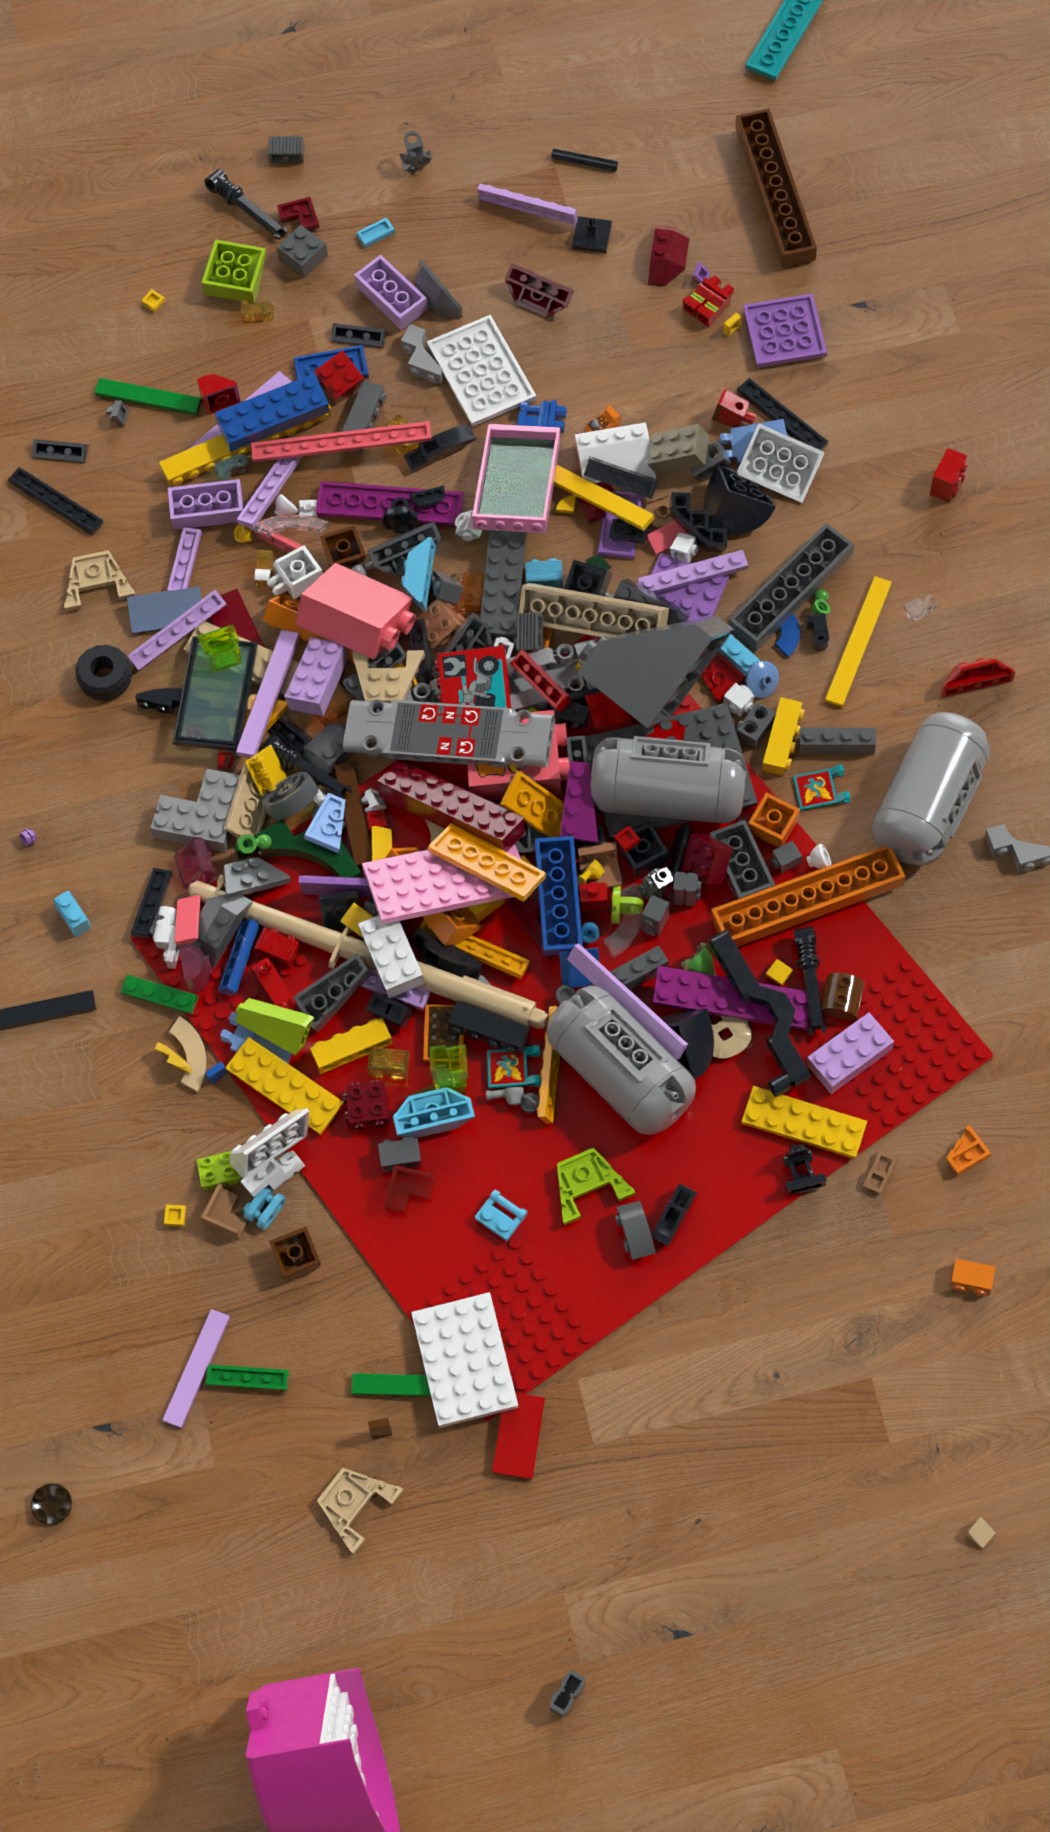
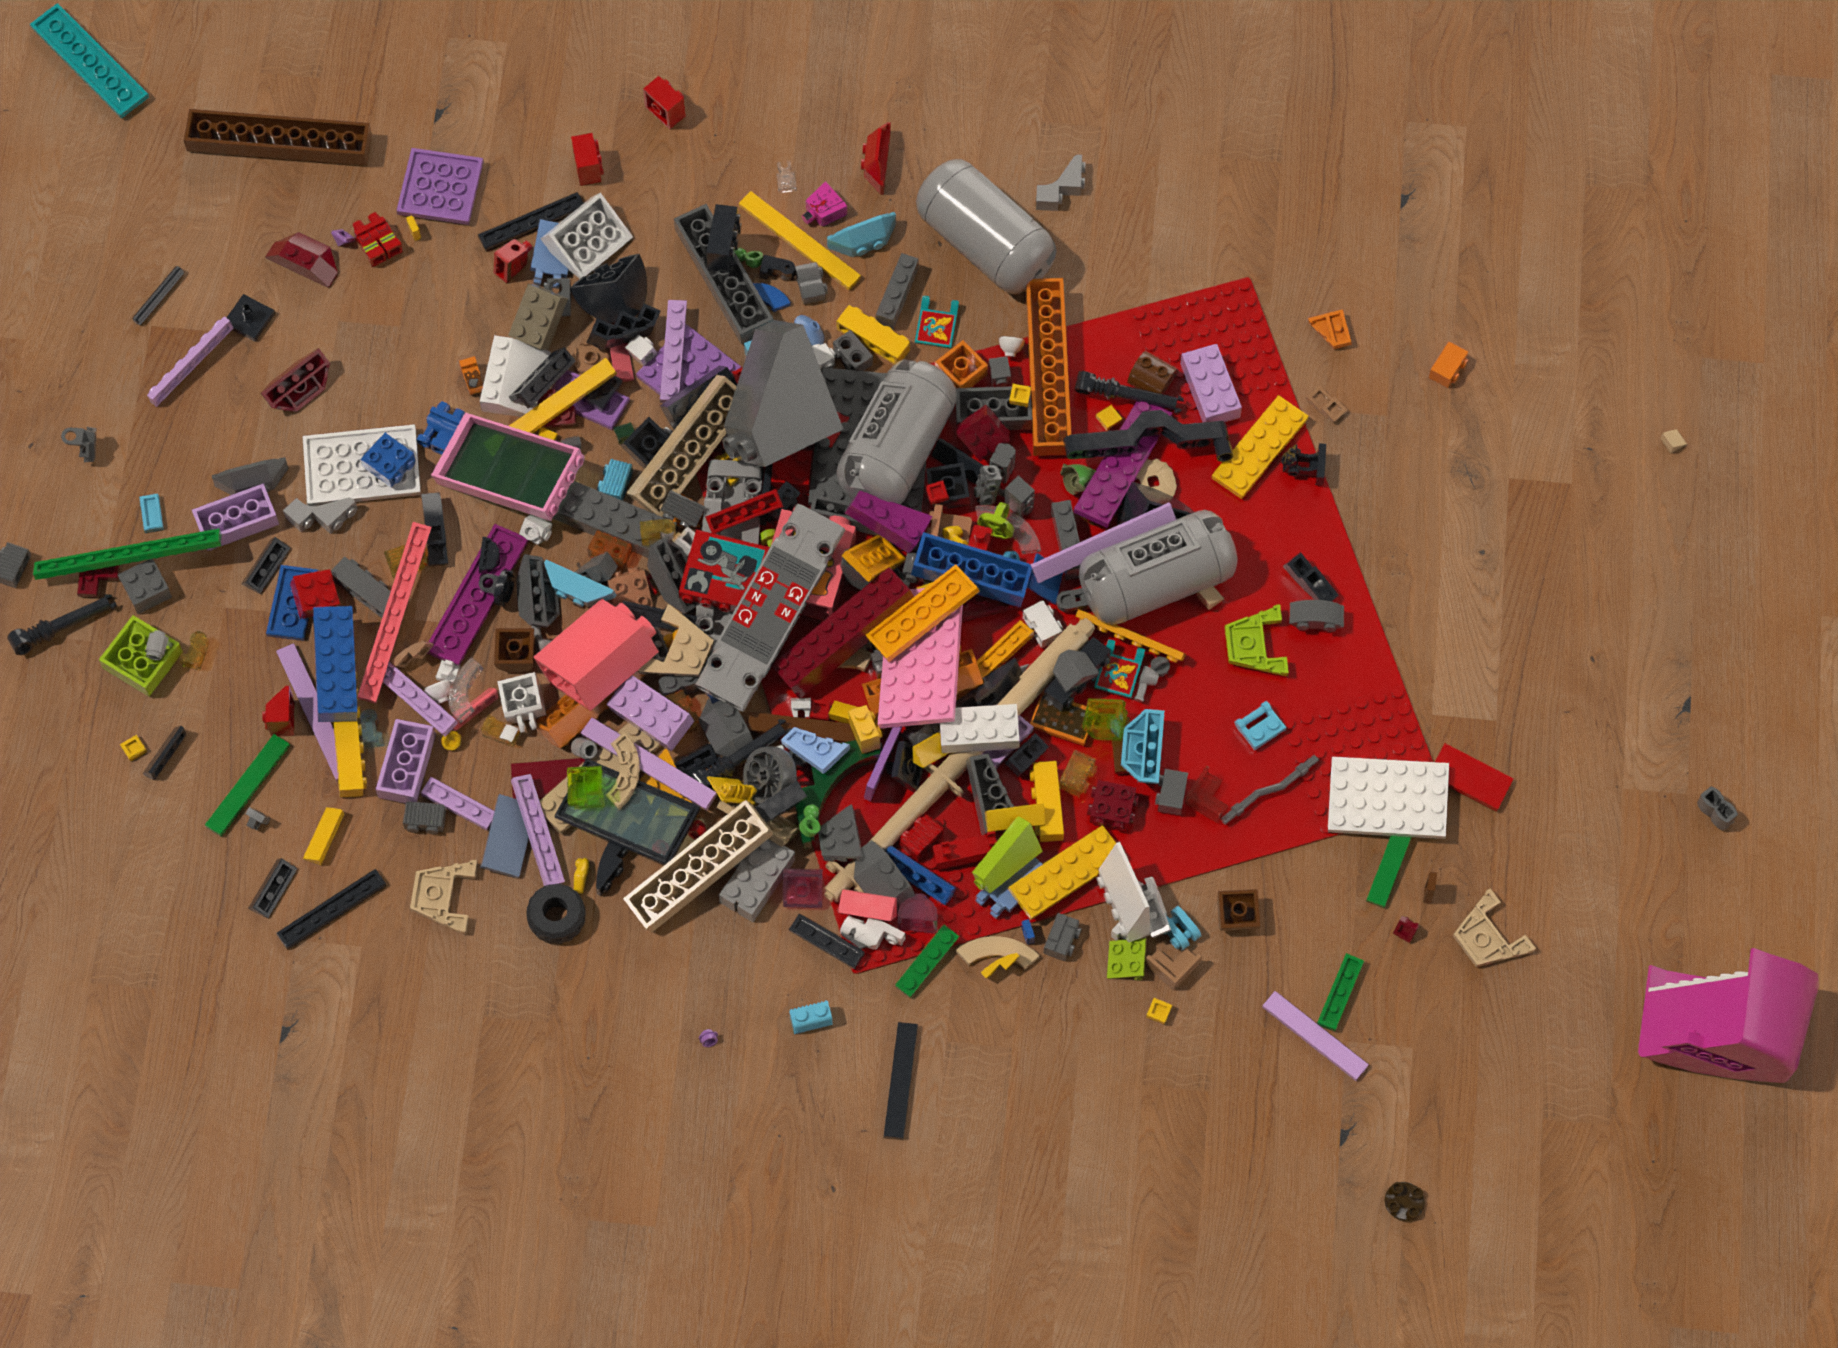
camera: 75 degrees left, 0 degrees up
none -> green plate [33,528,222,580]
none -> black slope [143,726,186,780]
none -> light grey brick [145,630,169,660]
none -> yellow slope [303,807,344,866]
none -> blue brick [361,432,416,488]
none -> medium nougat slope [391,641,434,668]
none -> dark grey brick [403,801,446,835]
none -> dark grey tile [561,435,581,451]
none -> red brick [571,133,604,186]
none -> light grey brick [571,737,597,759]
none -> yellow arm [574,858,590,893]
none -> tan tile [606,732,640,810]
none -> tan brick [624,800,774,932]
none -> clear yellow leg [640,519,676,546]
none -> black brick [706,204,742,273]
none -> black tile [754,781,808,824]
none -> dark grey brick [795,262,828,304]
none -> dark pink torso [802,182,847,226]
none -> medium azure wedge [827,212,896,257]
none -> yellow brick [848,705,882,754]
none -> yellow slope [984,803,1045,832]
none -> yellow plate [1009,384,1031,407]
none -> white brick [1023,601,1063,649]
none -> dark grey brick [1043,913,1082,961]
none -> dark grey slope [1053,649,1099,693]
none -> tan slope [1197,586,1224,610]
none -> dark grey bar [1221,755,1319,825]
none -> dark red tile [1393,916,1419,943]

